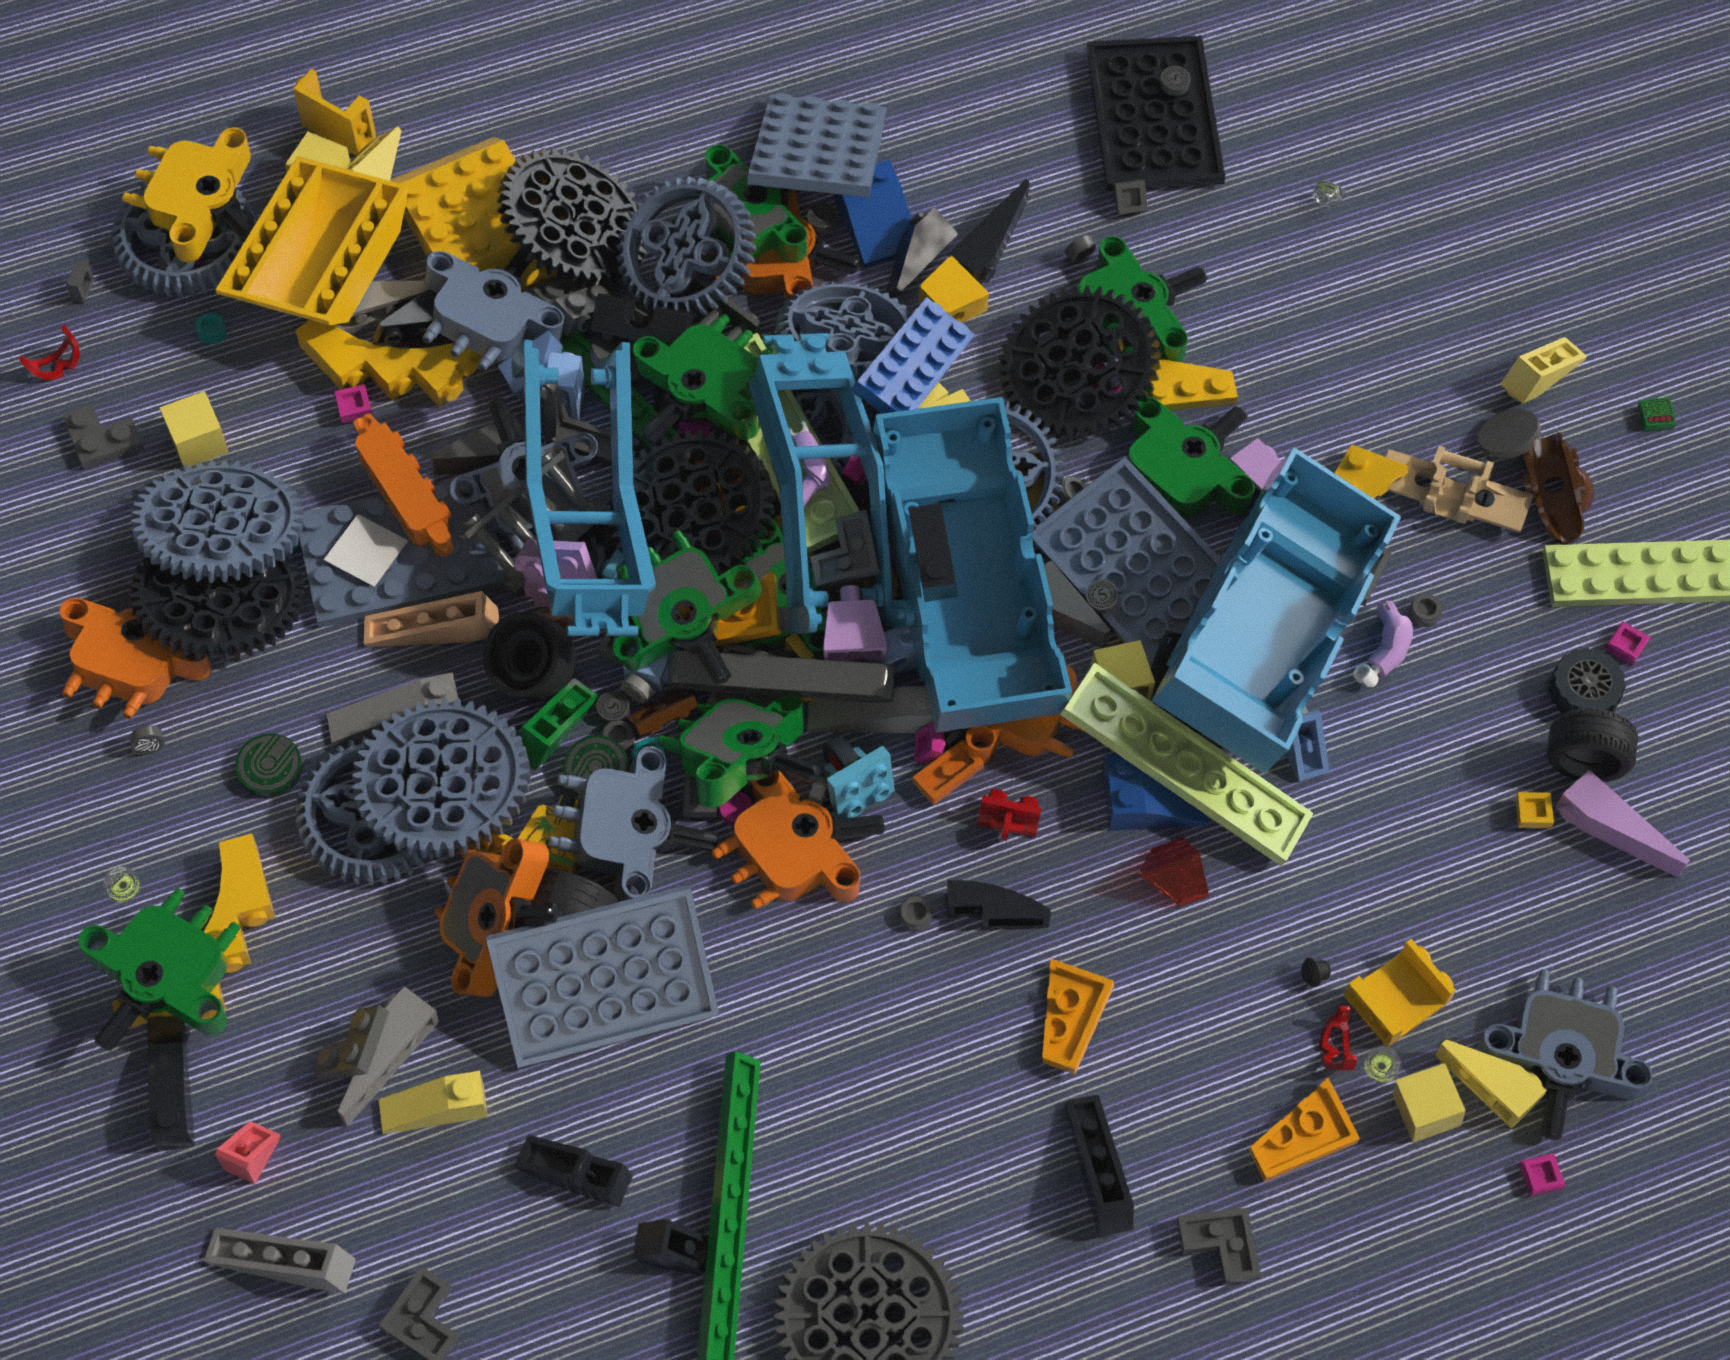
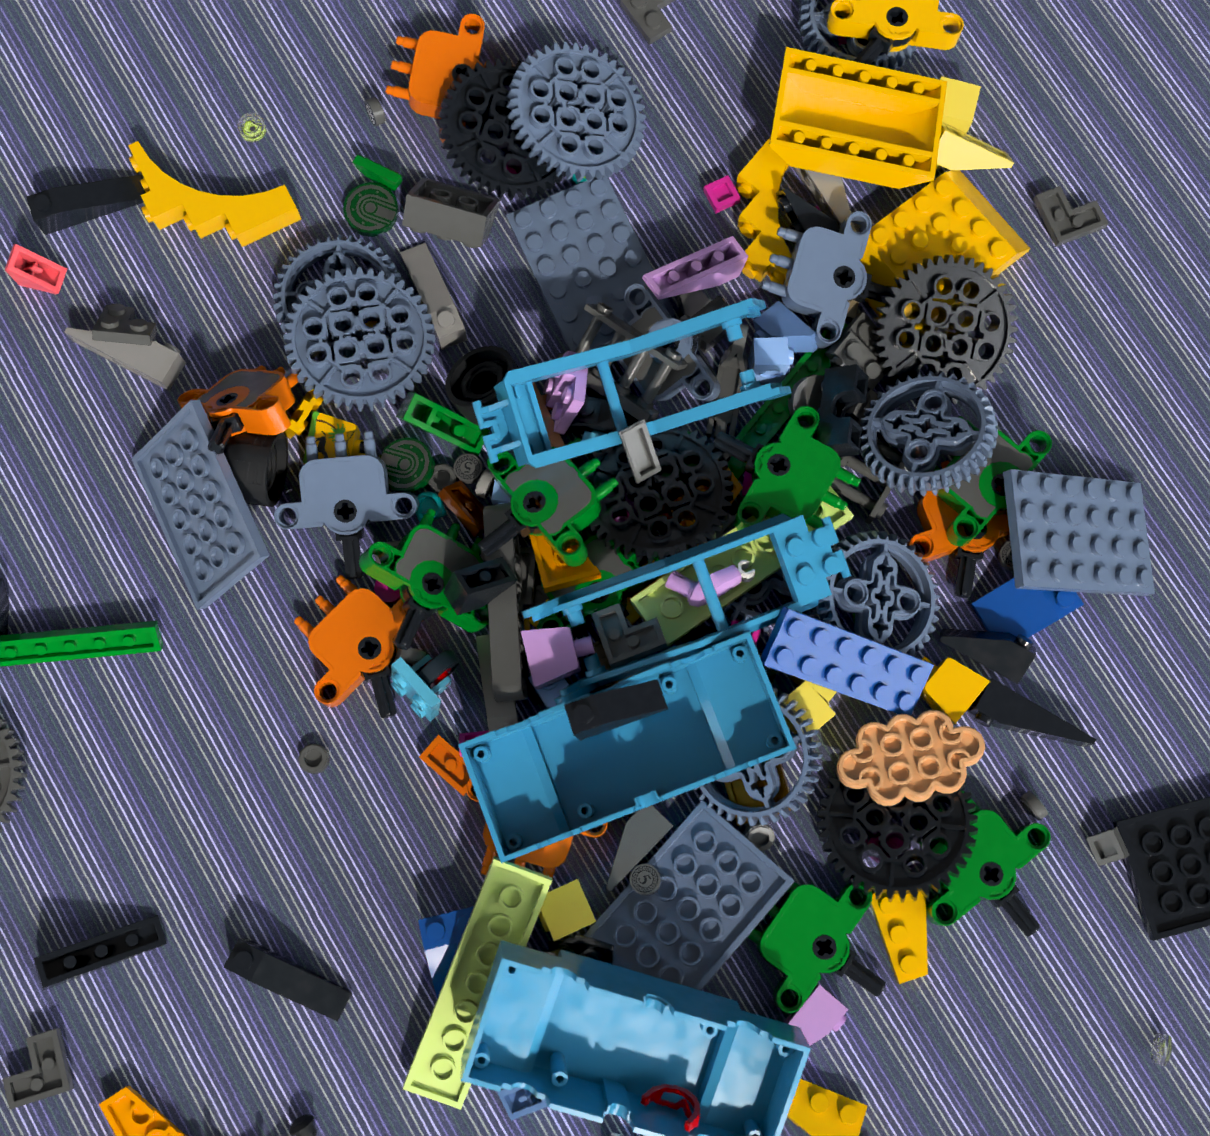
camera: 80 degrees right, 15 degrees up
green piece [78,888,240,1051] -> none
light yellow head [160,391,229,468] -> none
teal tile [195,313,228,345] -> none
yellow panel [293,68,376,156] -> none
white sticker [324,514,408,587] -> none
orange hinge [353,413,454,558] -> none
light nougat slope [364,591,499,647] -> none
light yellow slope [379,1071,488,1134] -> none
black slope [514,1135,633,1207] -> none
black slope [946,880,1051,929] -> none
red hips [977,789,1042,842] -> none
light orange wing [1042,958,1114,1074] -> none
clear red slope [1138,838,1209,908] -> none
none -> black slope [223,938,352,1022]
none -> green tile [353,154,403,191]
none -> dark grey slope [402,177,501,248]
none -> black slope [443,557,517,616]
none -> tile [618,419,662,484]
none -> red helmet [641,1084,700,1132]
none -> lavender slope [642,236,749,300]
none -> light nougat plate [836,710,985,806]
none -> dark grey plate [1033,186,1109,247]

